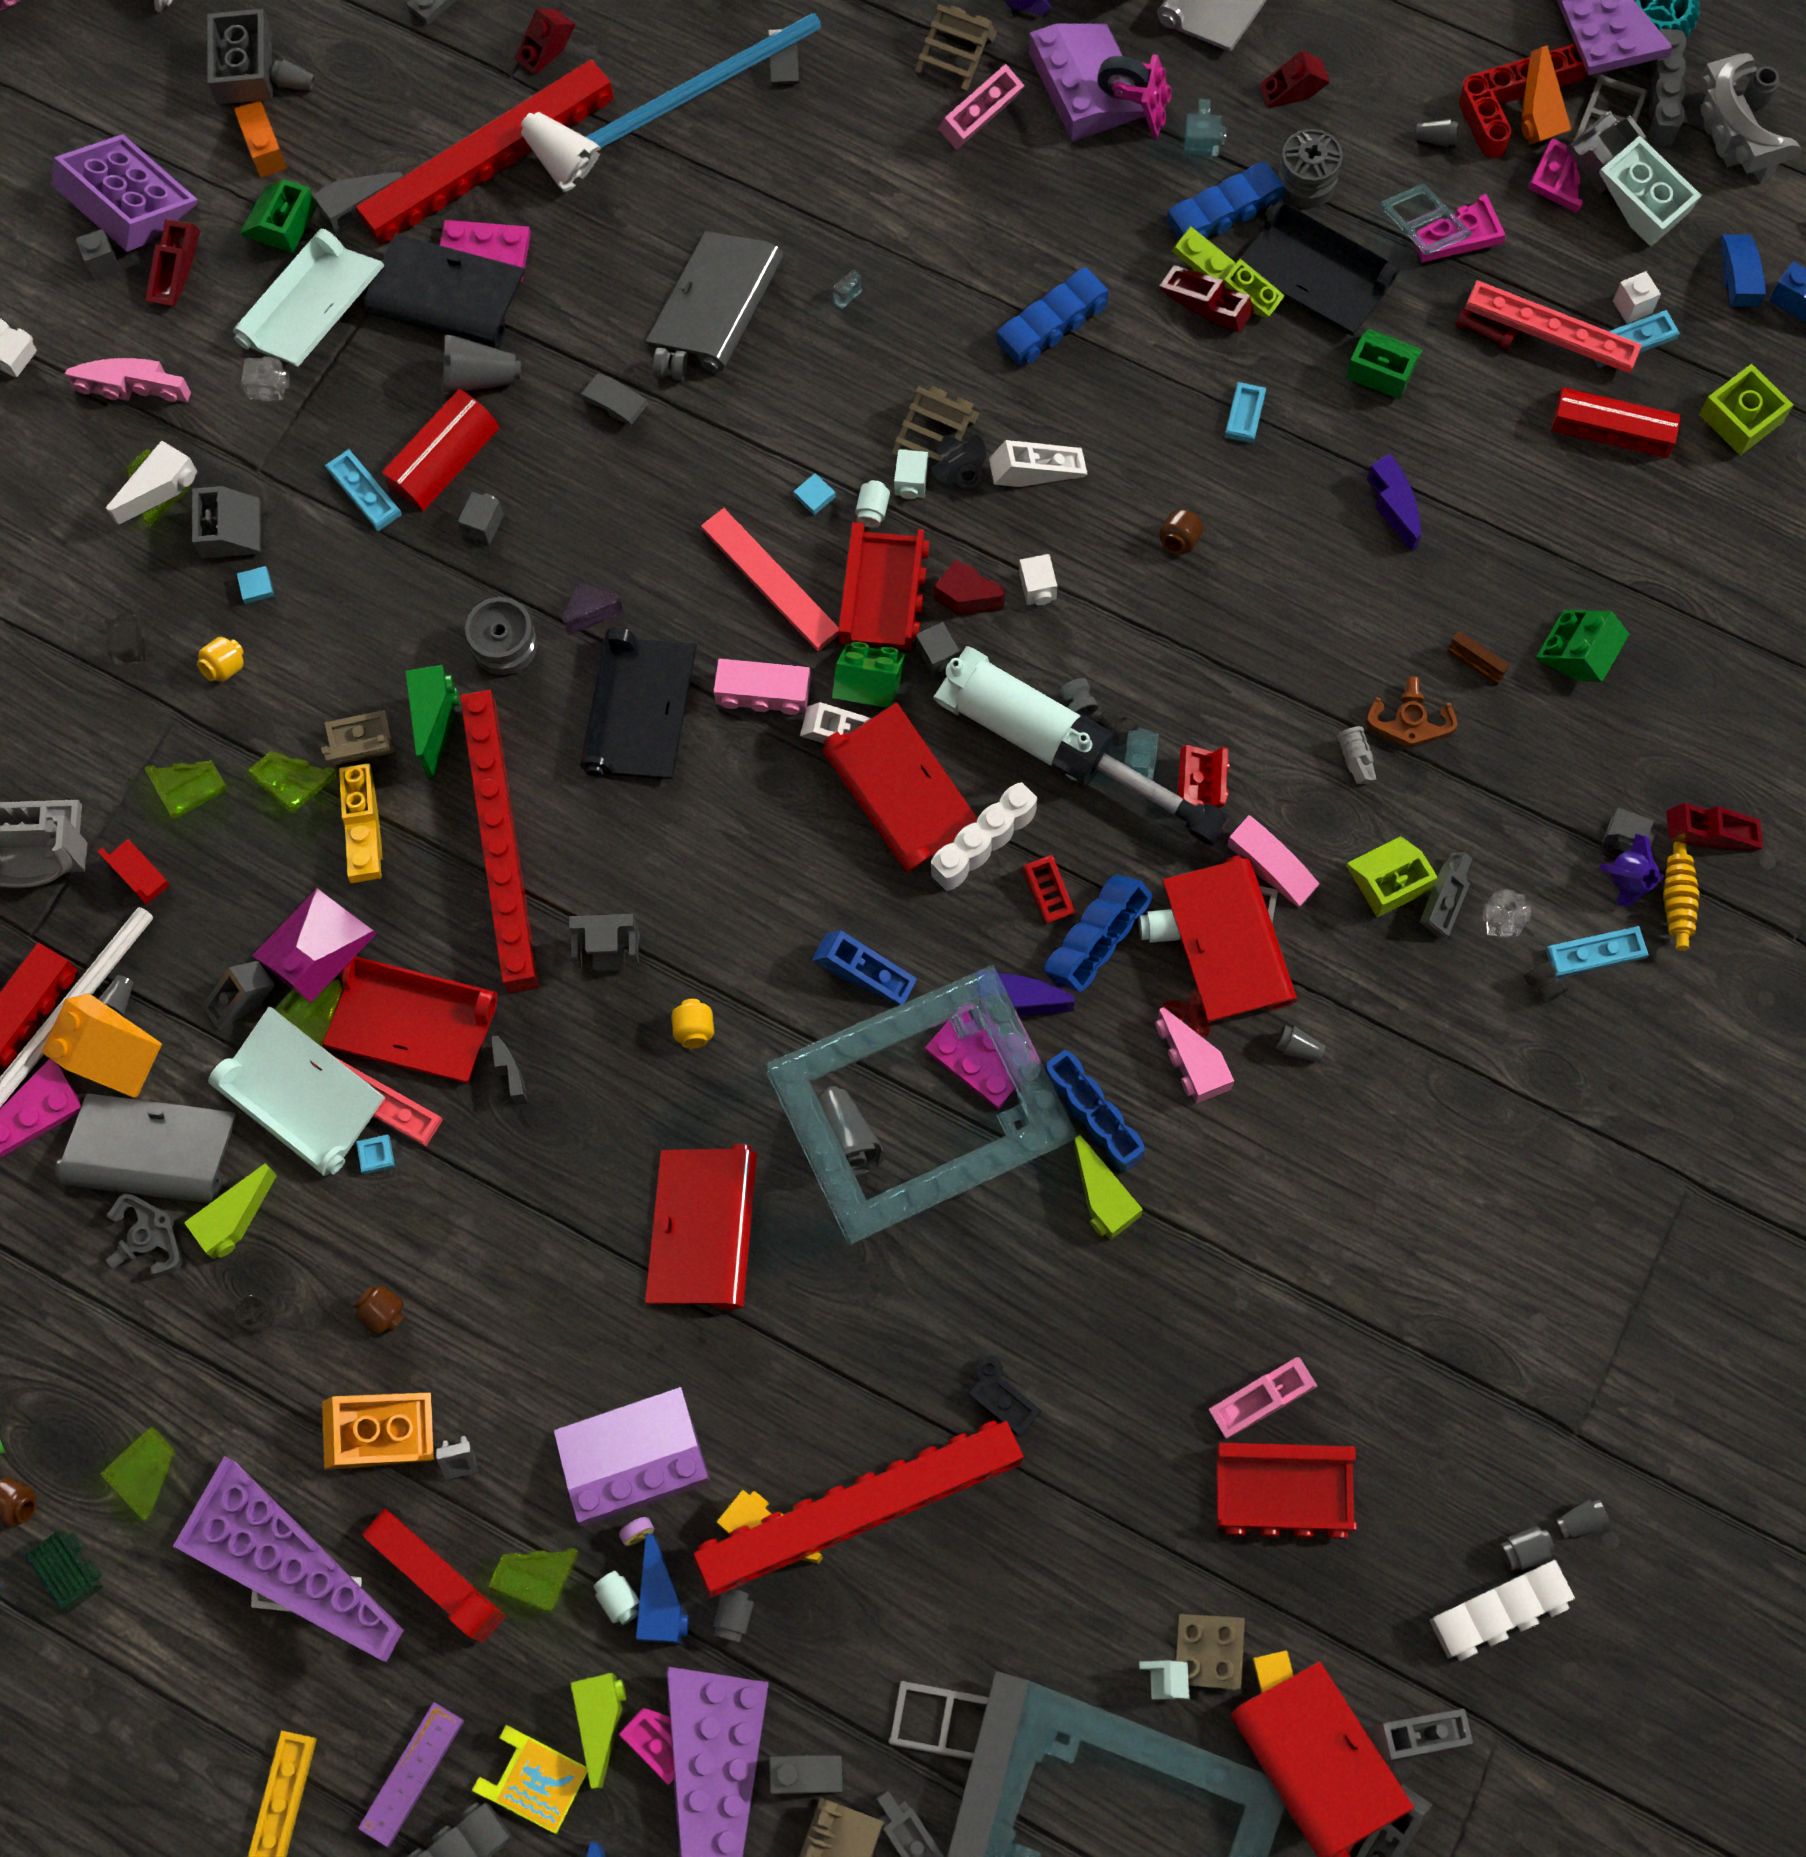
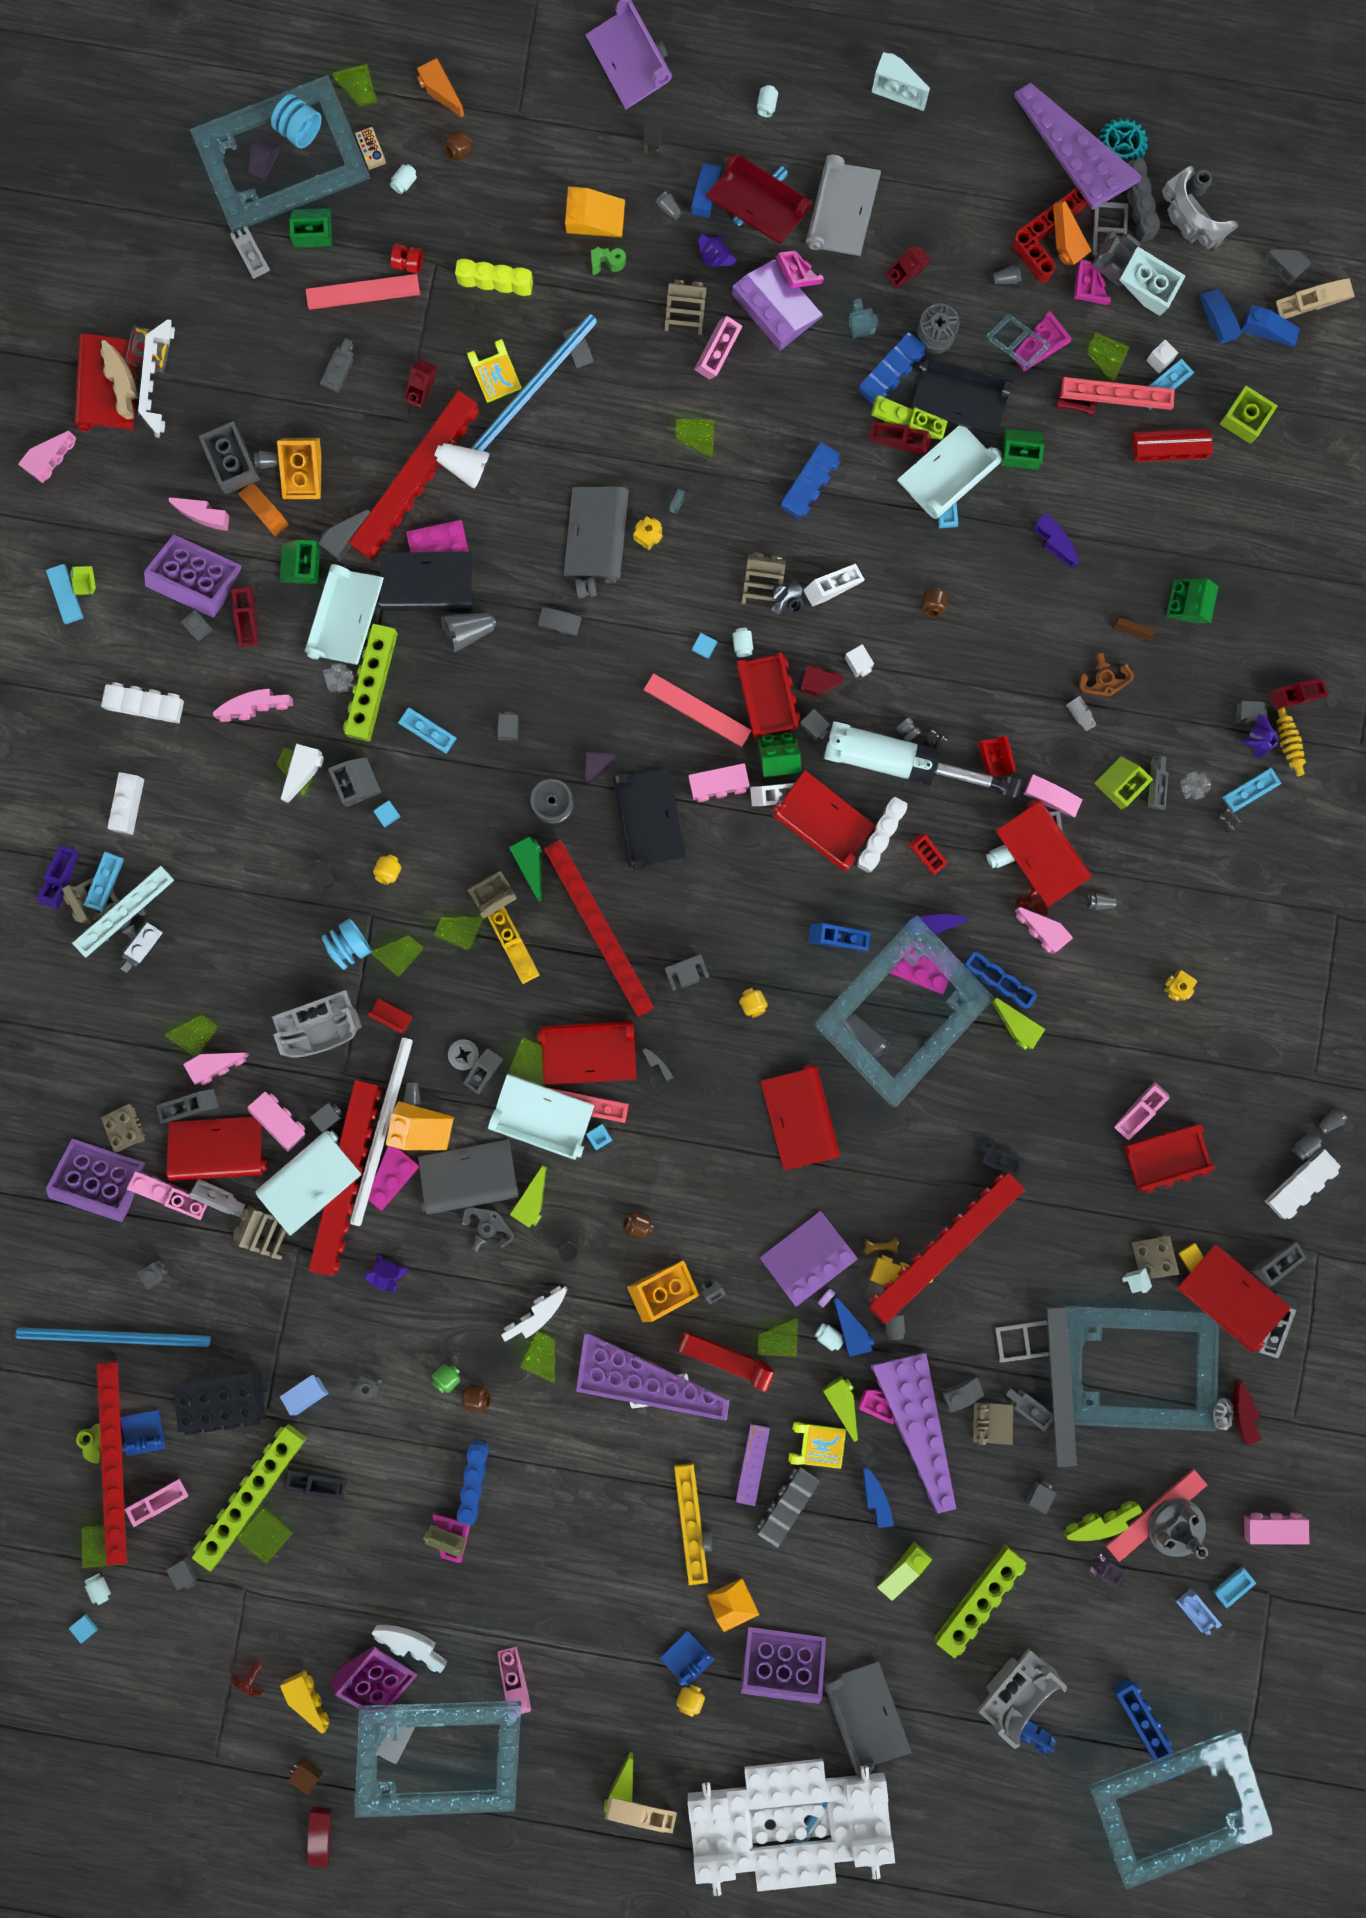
camera: 25 degrees left, 15 degrees up
clear green brick [25,1530,104,1613] -> none
magenta slope [252,888,376,1003] -> none
red brick [382,388,500,512] -> none
light aqua brick [894,449,928,499] -> none
blue brick [1044,874,1153,992] -> none
plate [1097,55,1171,138] -> none
clear light blue brick [1124,729,1159,780] -> none
none -> bright pink slope [169,498,229,531]
none -> light orange slope [277,438,322,499]
none -> medium azure wheel [322,918,372,970]
none -> lime brick [343,624,398,742]
none -> light grey gear [448,1039,479,1070]
none -> flag [467,339,522,403]
none -> white slope [501,1286,568,1342]
none -> yellow brick [633,516,663,550]
none -> clear neon green wing [676,419,714,458]
none -> dark pink wing [776,251,824,288]
none -> pearl gold piece [863,1238,899,1255]
none -> light aqua door [897,426,1002,519]
none -> clear neon green wing [1086,332,1130,382]
none -> yellow brick [1164,970,1197,1002]

